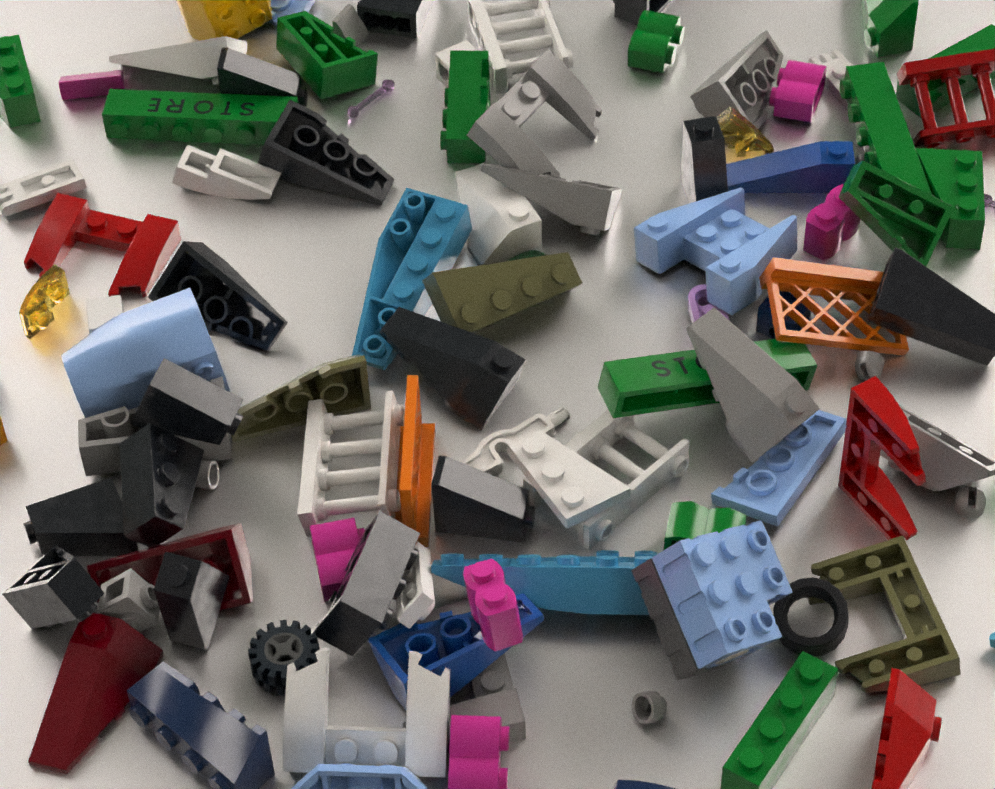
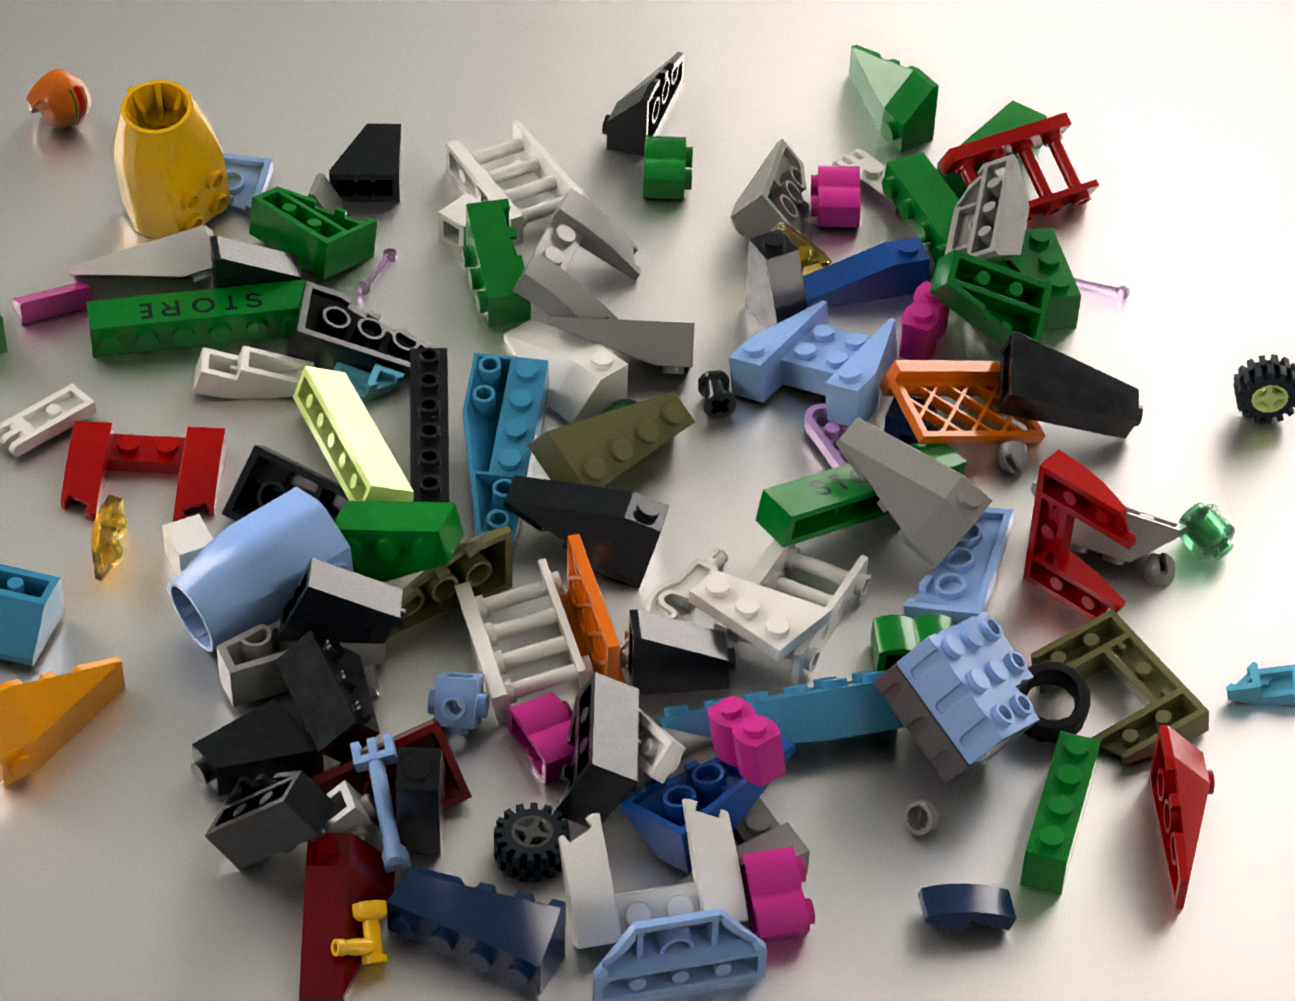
camera: 20 degrees left, 5 degrees down
none -> yellowish green brick [293,366,414,502]
none -> yellow piece [331,900,388,966]
none -> medium azure slope [334,362,405,403]
none -> green wedge [335,501,464,582]
none -> light blue hinge [350,733,412,873]
none -> black brick [410,347,450,502]
none -> light blue brick [428,671,489,735]
none -> black bush [698,370,737,419]
none -> light grey wedge [945,154,1030,263]

